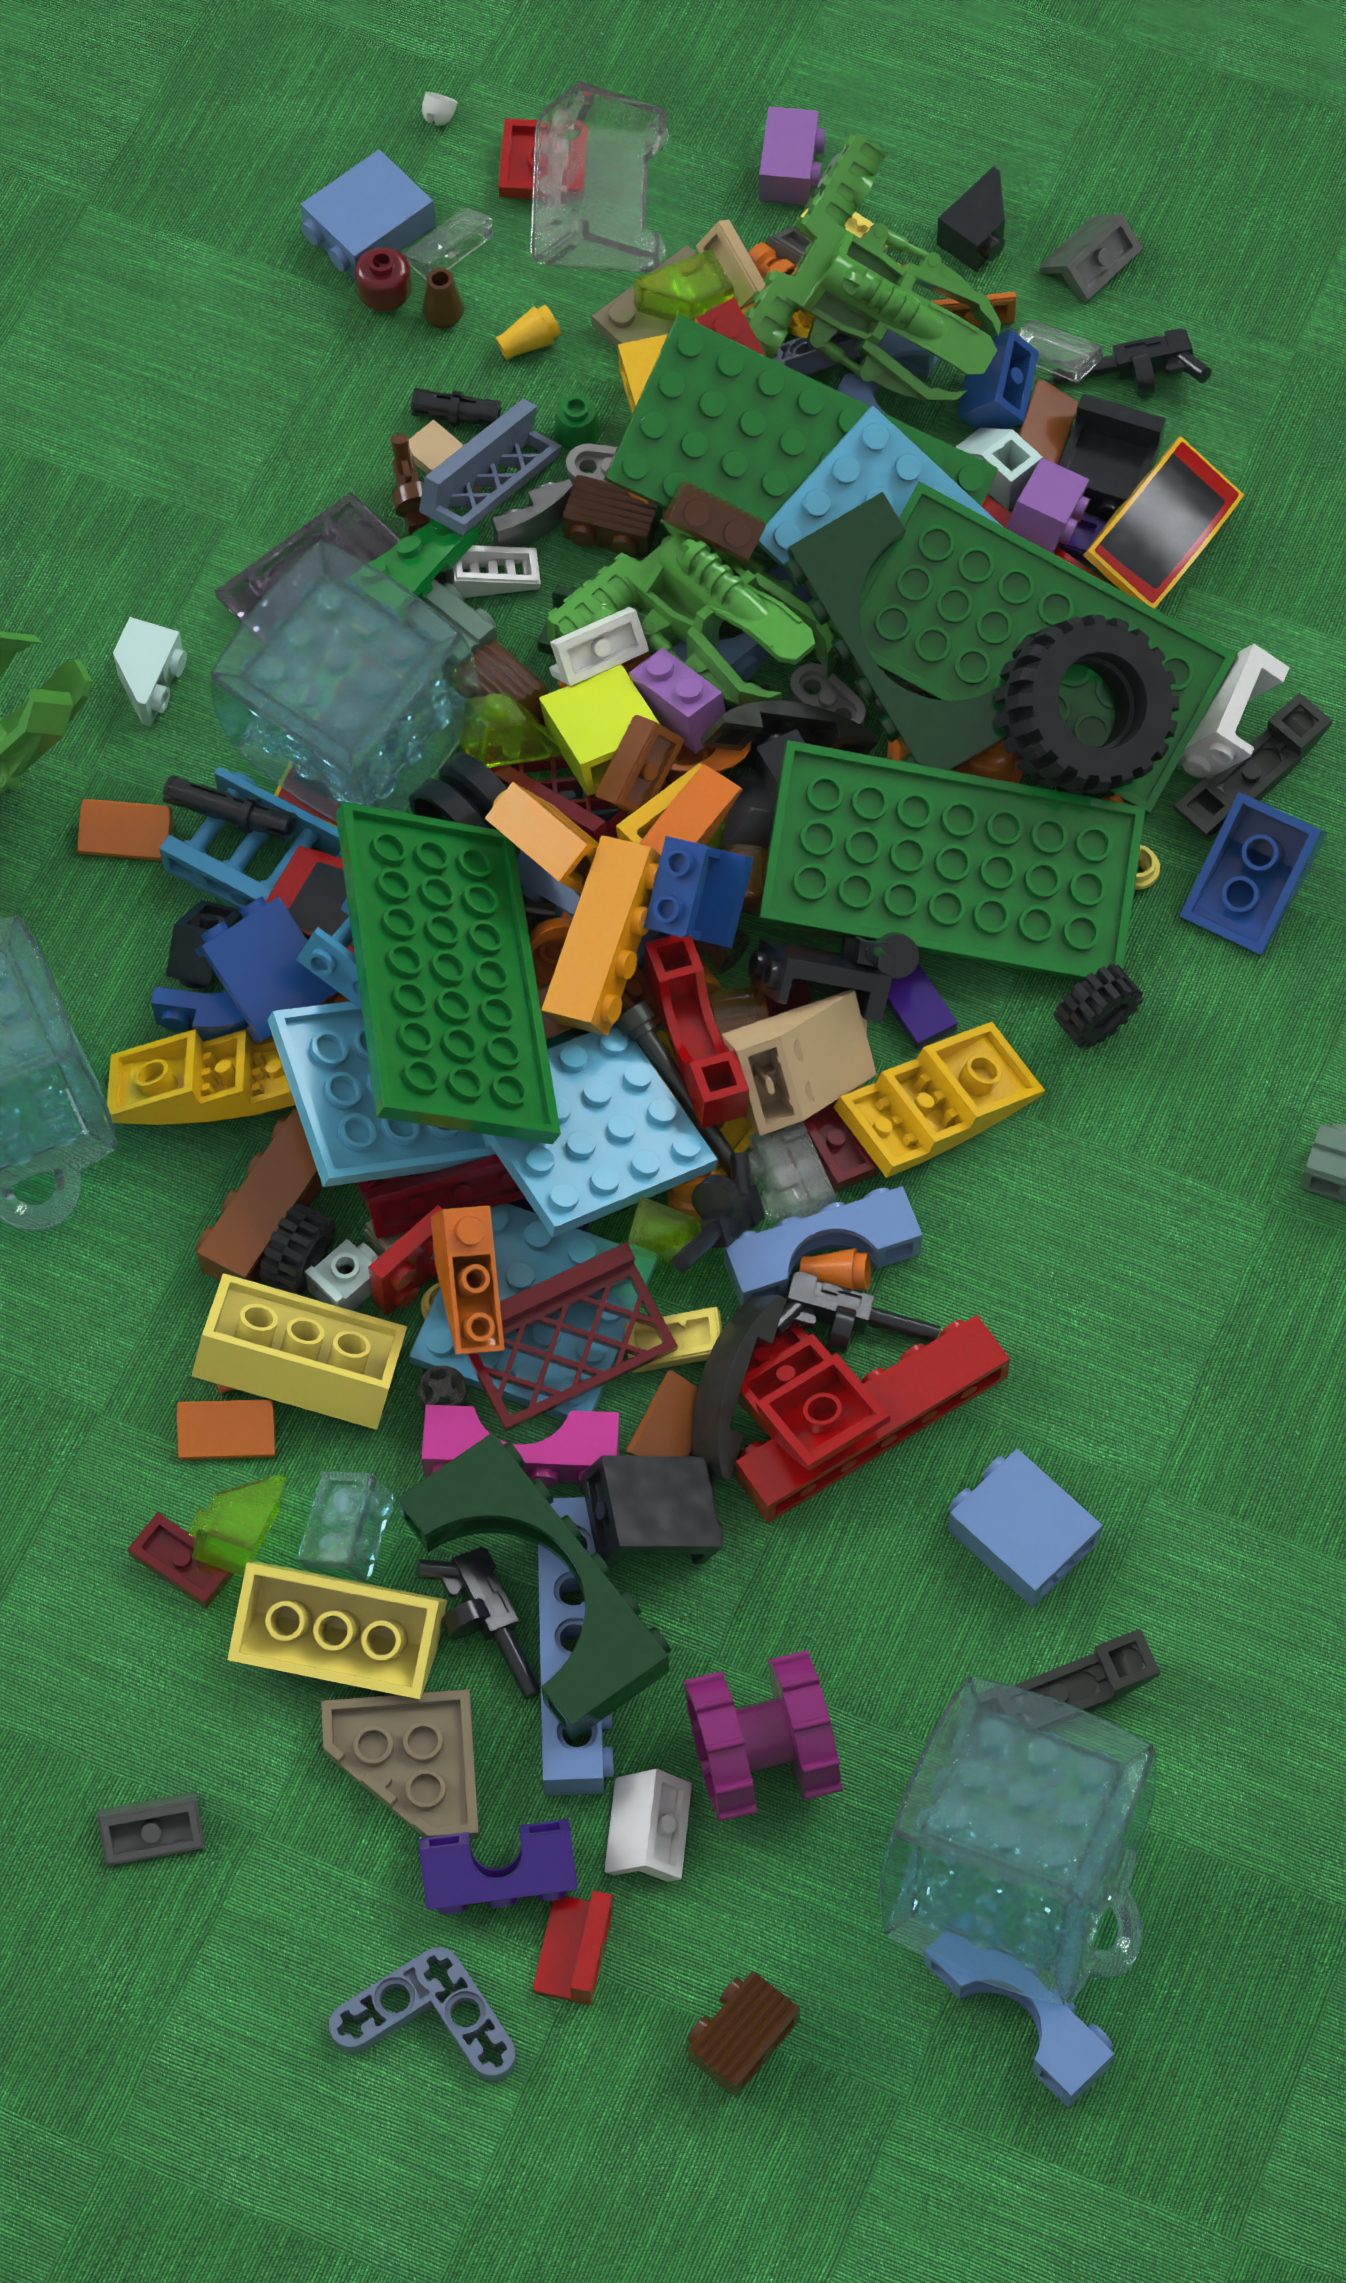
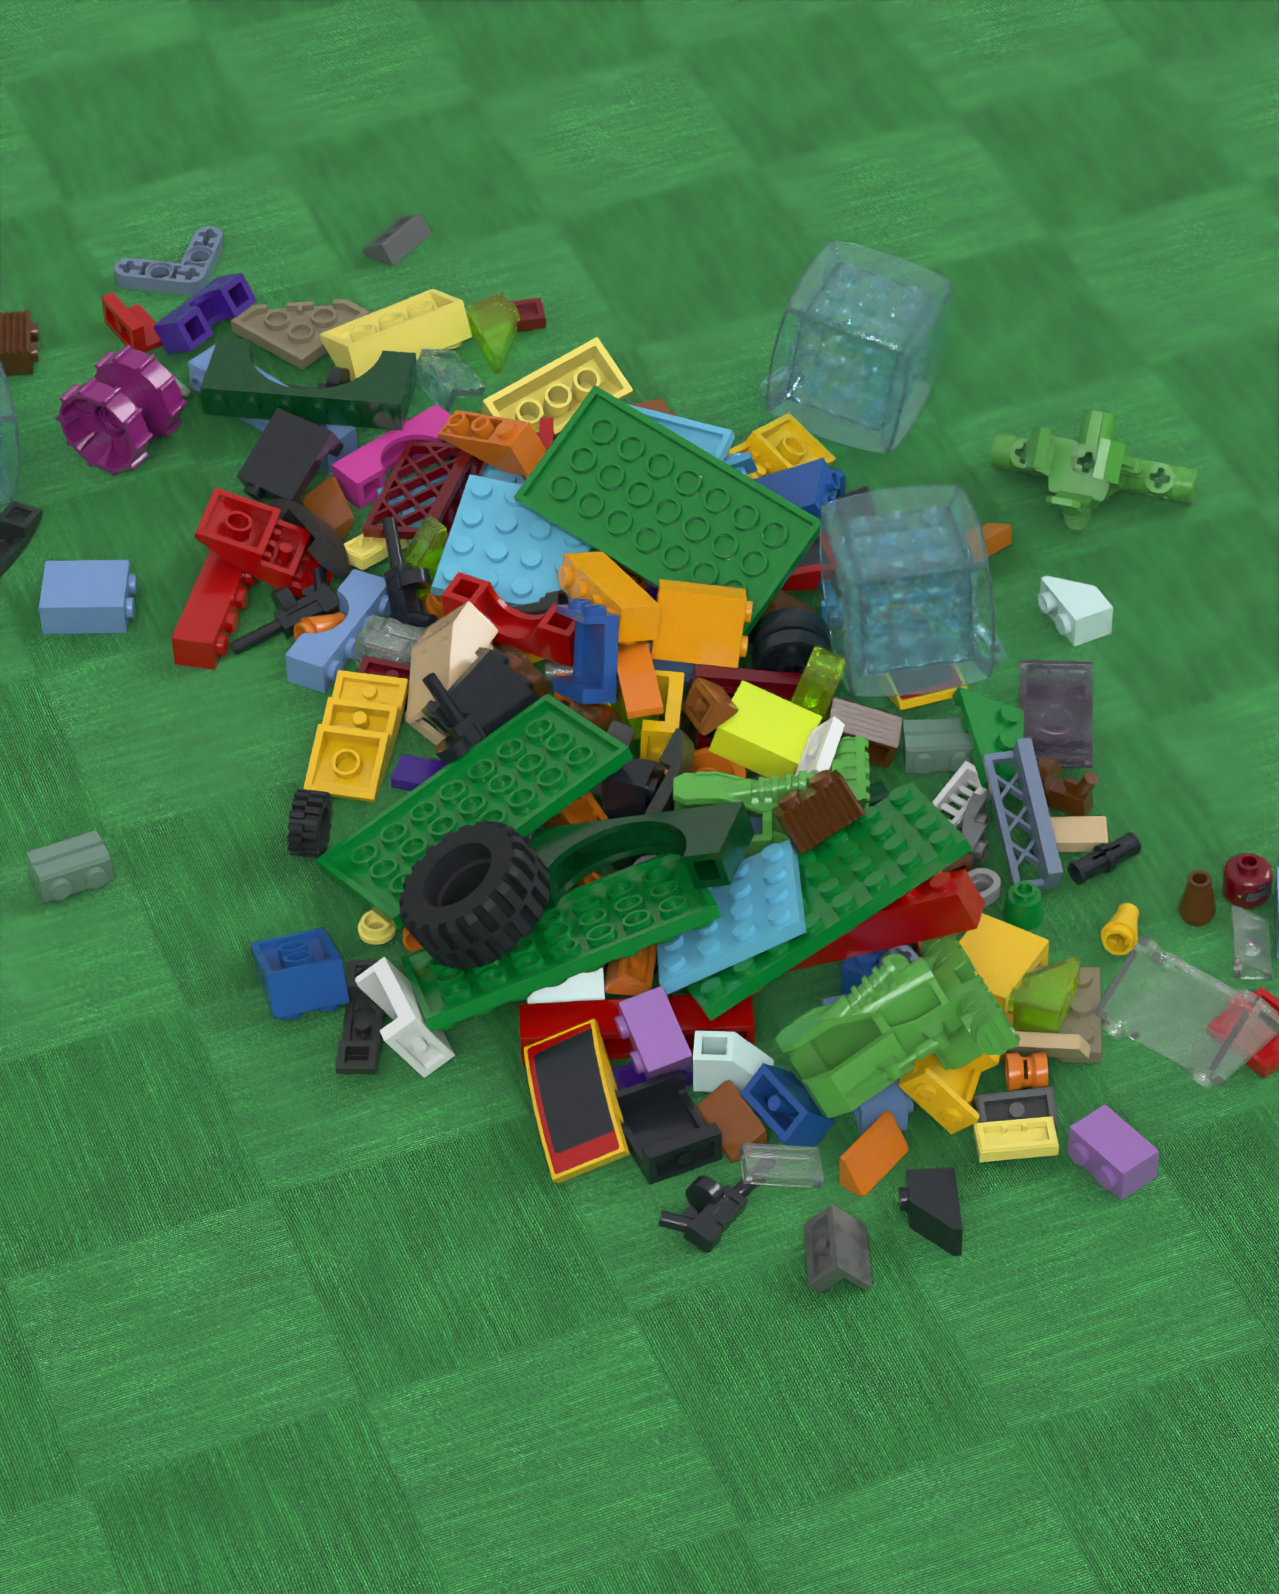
camera: 135 degrees right, 20 degrees down
medium lavender brick [629,648,726,754] -> none

